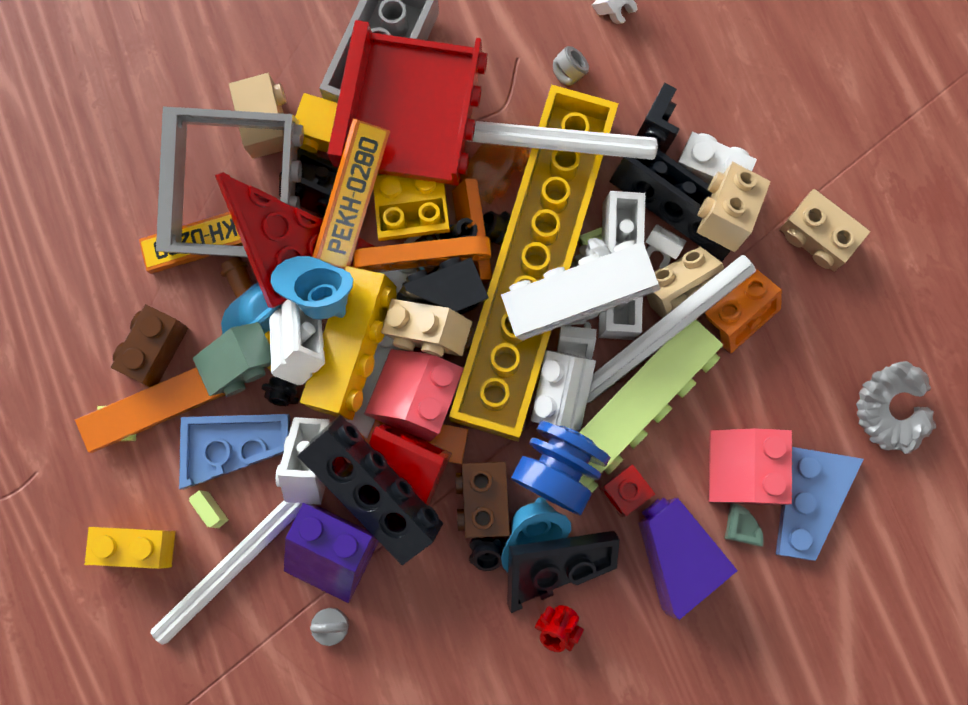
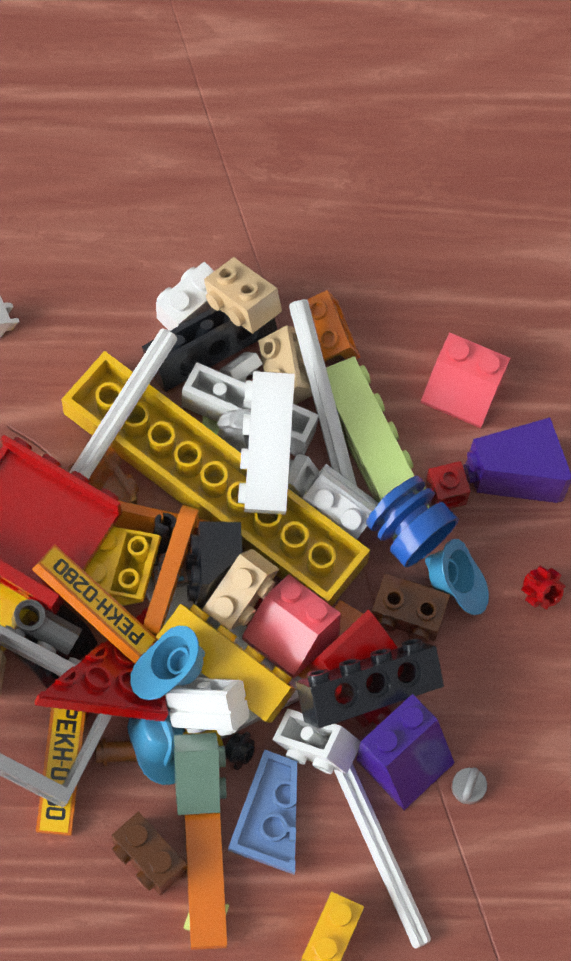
camera: 75 degrees left, 10 degrees down
yellowish green tile [189,490,229,528] -> none
black plate [469,537,506,571] -> none
black plate [483,211,511,245] -> none
black wing [507,531,620,613] -> none
light grey tile [553,46,589,86] -> none
black bracket [636,82,680,153] -> none
sand green tile [725,503,764,547] -> none
medium blue wing [776,447,864,561] -> none
tan brick [779,189,871,272] -> none
light grey piece [856,361,936,454] -> none
none -> dark grey piece [12,599,82,657]

